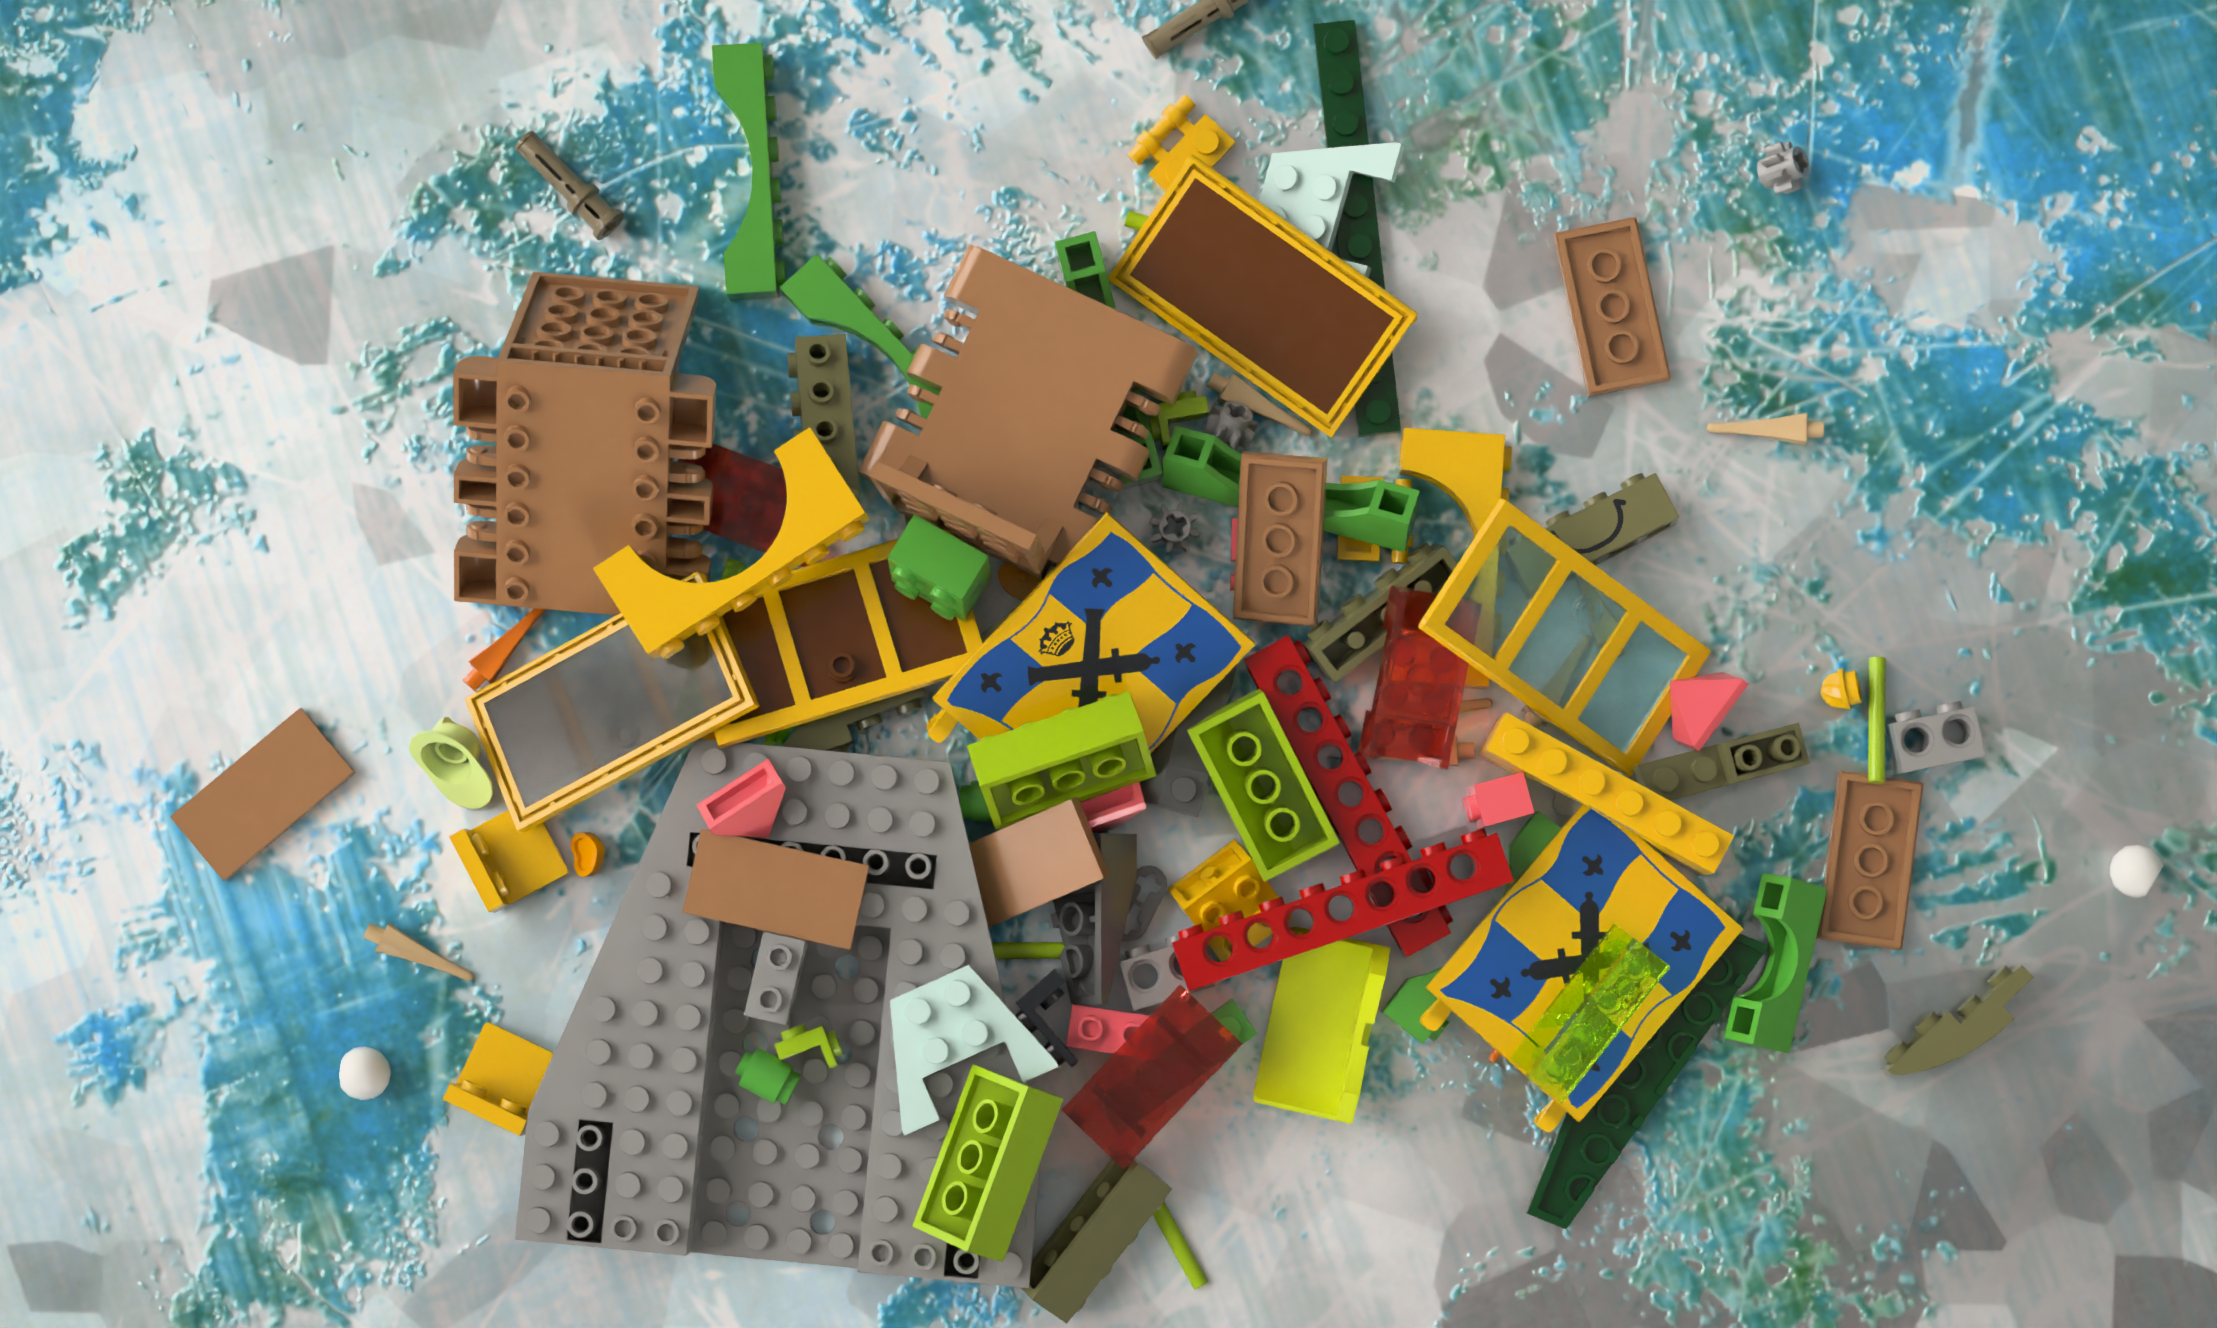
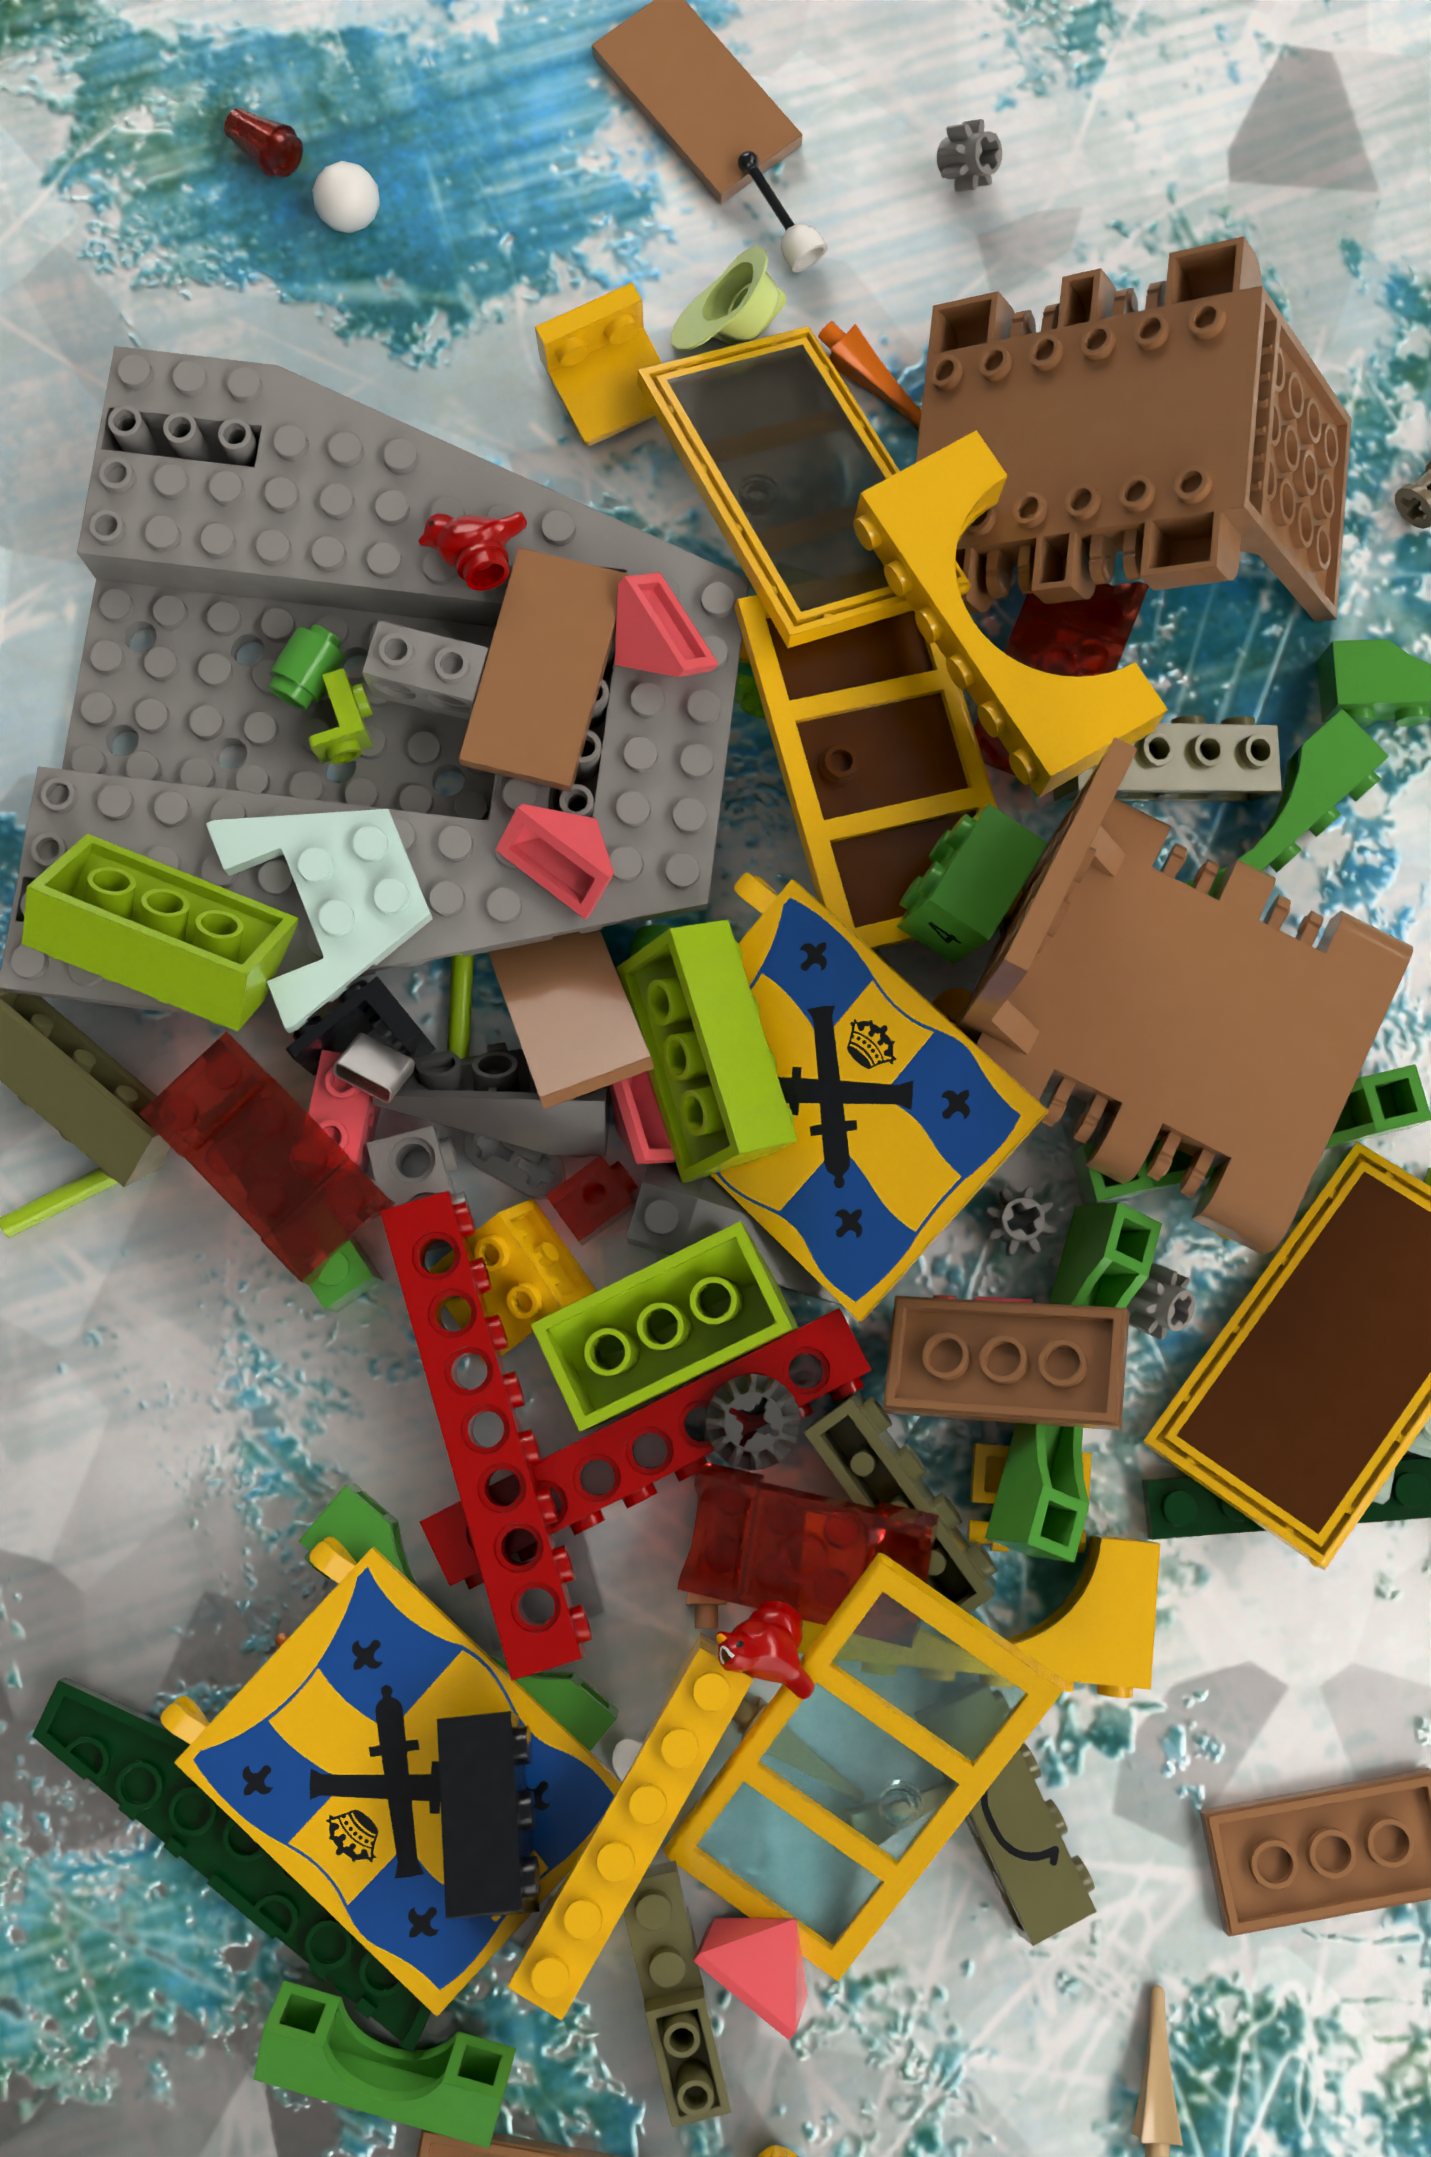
camera: 90 degrees right, 5 degrees down
tan piece [363,922,474,981] -> none
yellow bracket [443,1022,554,1136] -> none
light orange piece [570,832,605,877] -> none
olive slope [782,687,928,753] -> none
lime bracket [1149,391,1209,450] -> none
tan piece [1206,372,1312,436] -> none
neon yellow panel [1253,926,1391,1124] -> none
coral brick [1462,772,1535,829] -> none
clear neon green fence [1509,924,1670,1103] -> none
none -> clear red cone [224,108,303,178]
none -> flat silver piece [333,1033,415,1103]
none -> red animal [418,512,527,591]
none -> black wedge [437,1711,540,1919]
none -> coral slope [495,804,614,919]
none -> clear red brick [545,1155,638,1246]
none -> dark grey gear [706,1374,801,1470]
none -> red animal [716,1601,815,1700]
none -> hinge [738,151,828,273]
none -> light grey gear [937,119,1002,192]

